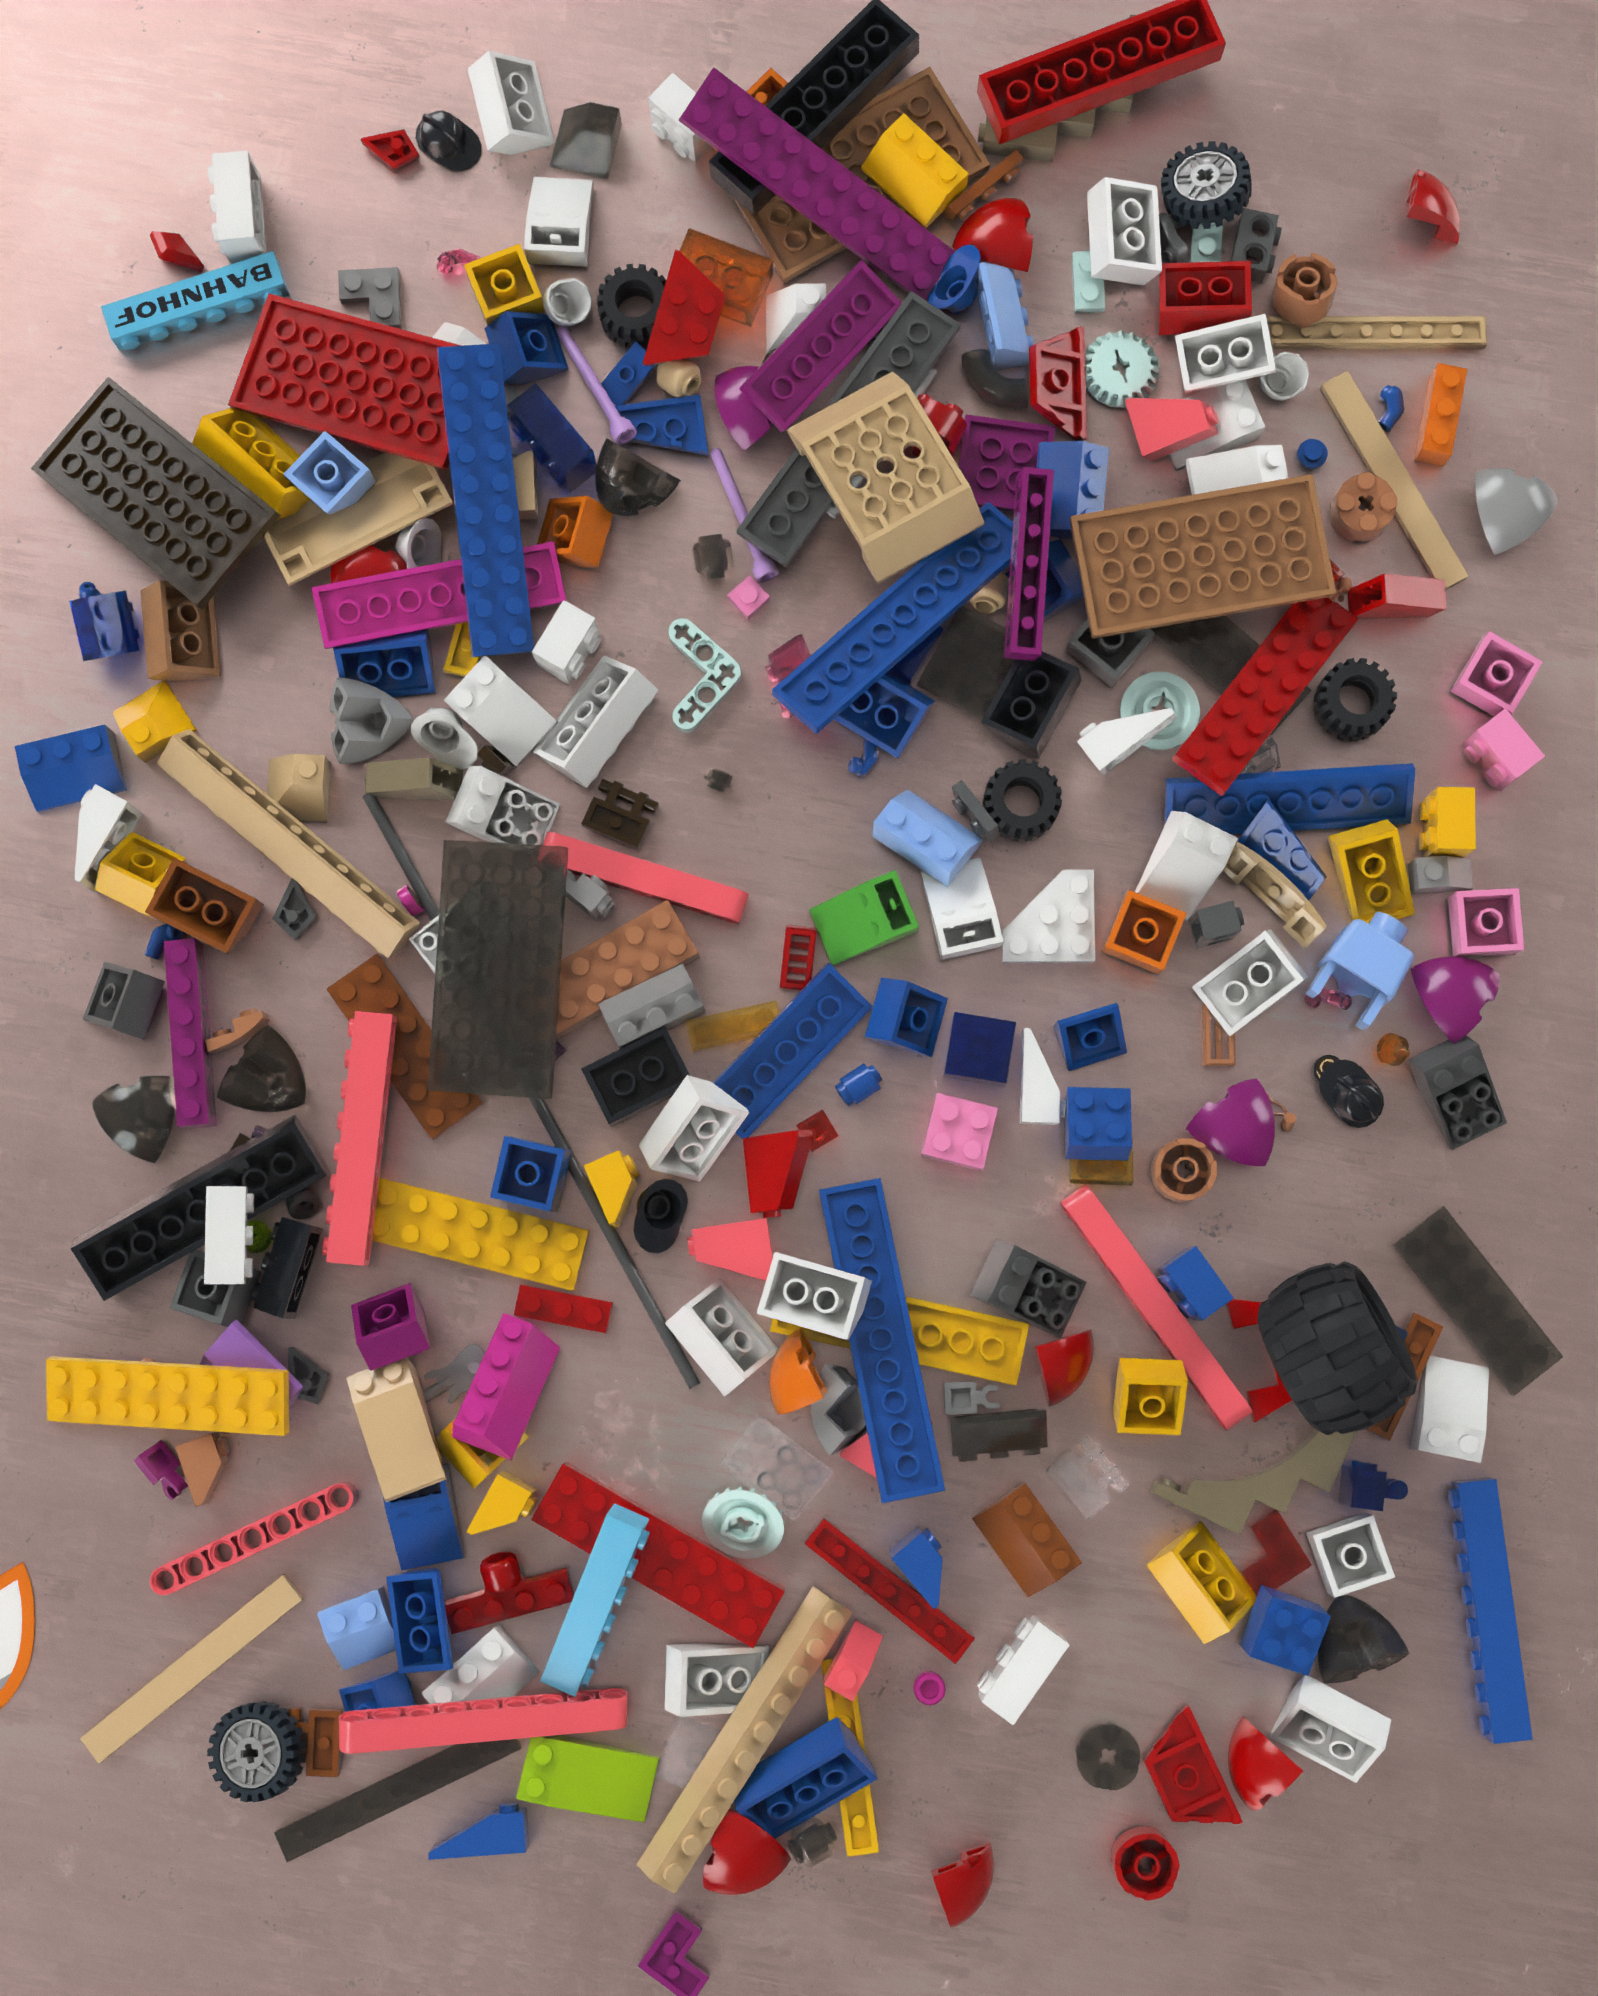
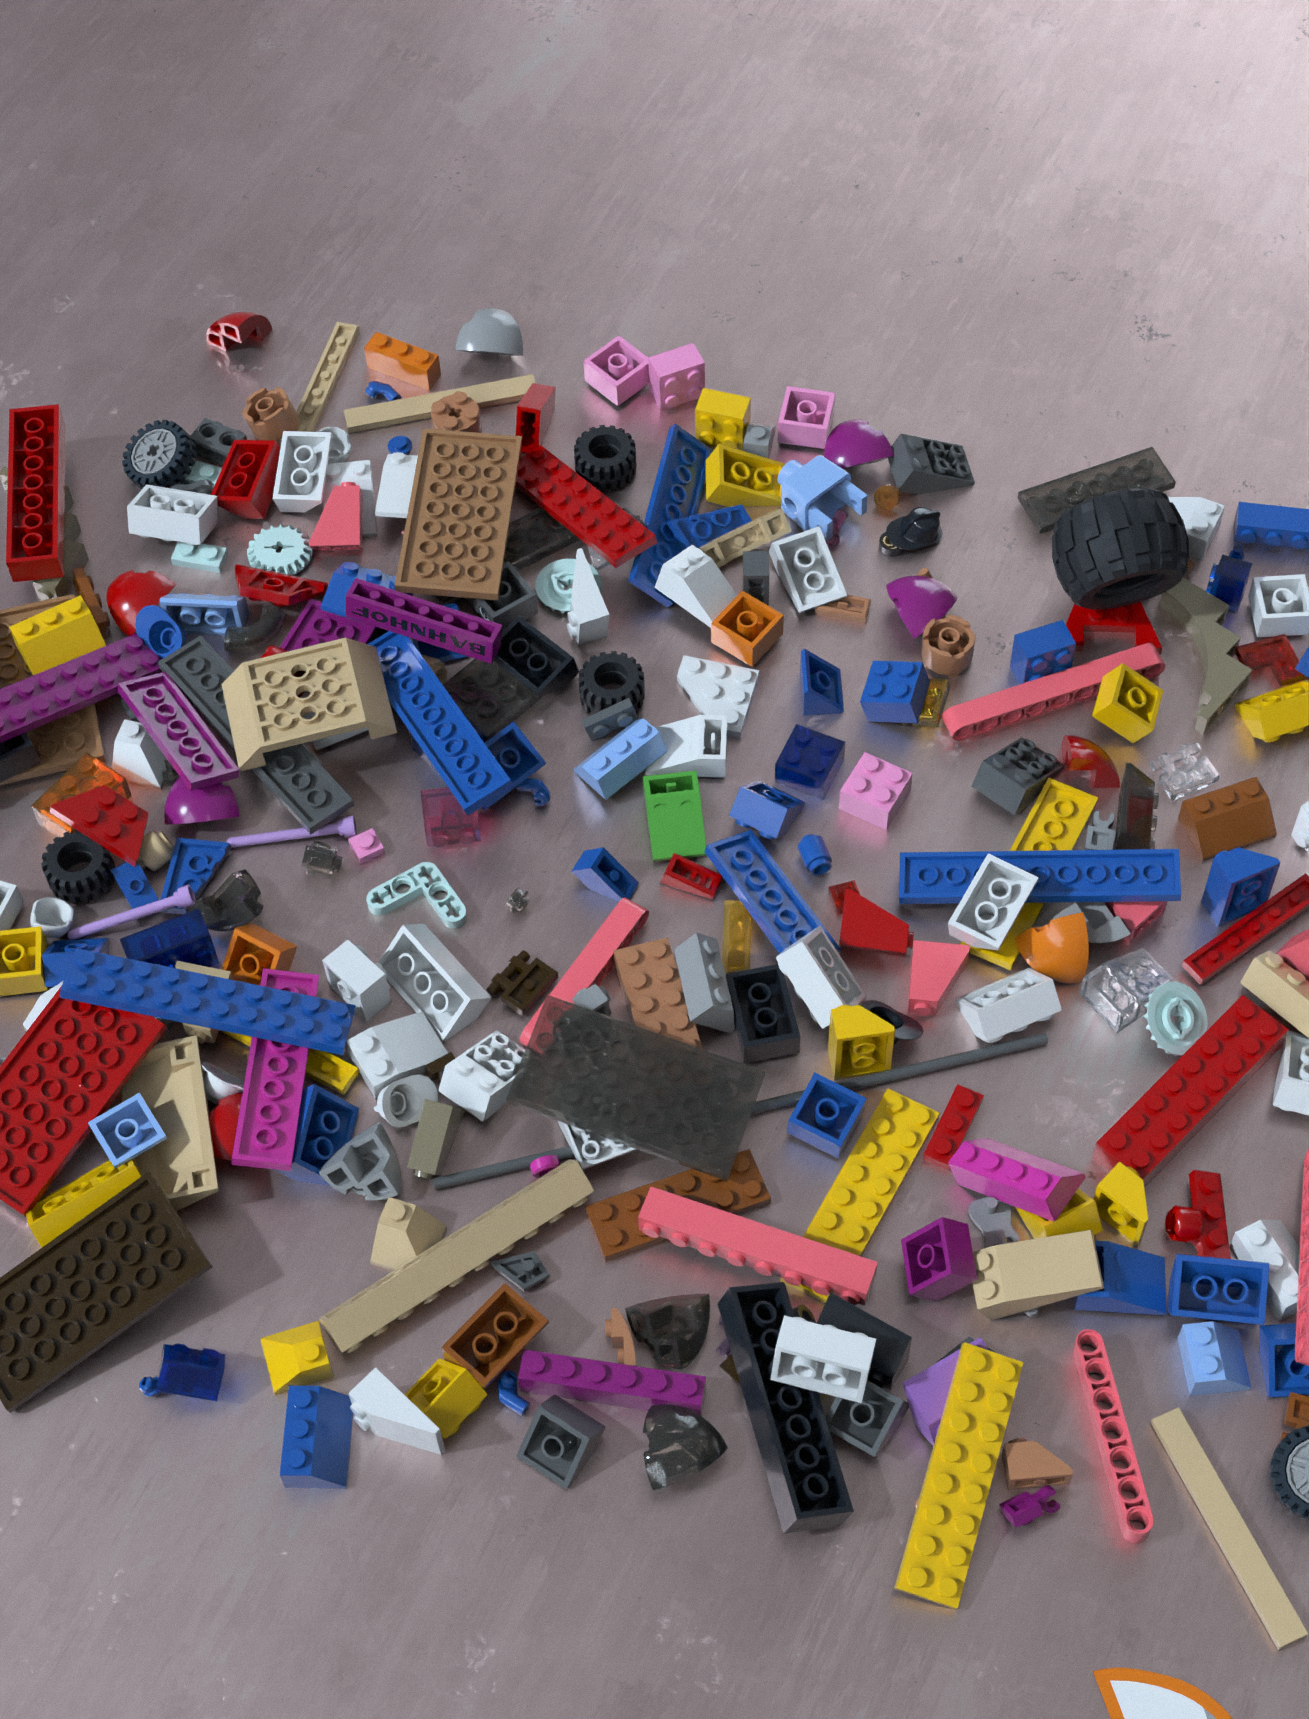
camera: 75 degrees left, 25 degrees down
medium nougat slope [140,580,220,682] -> none
medium azure brick [540,1503,650,1697] -> none
white slope [1019,1028,1066,1125] -> none
none -> blue slope [571,847,639,902]

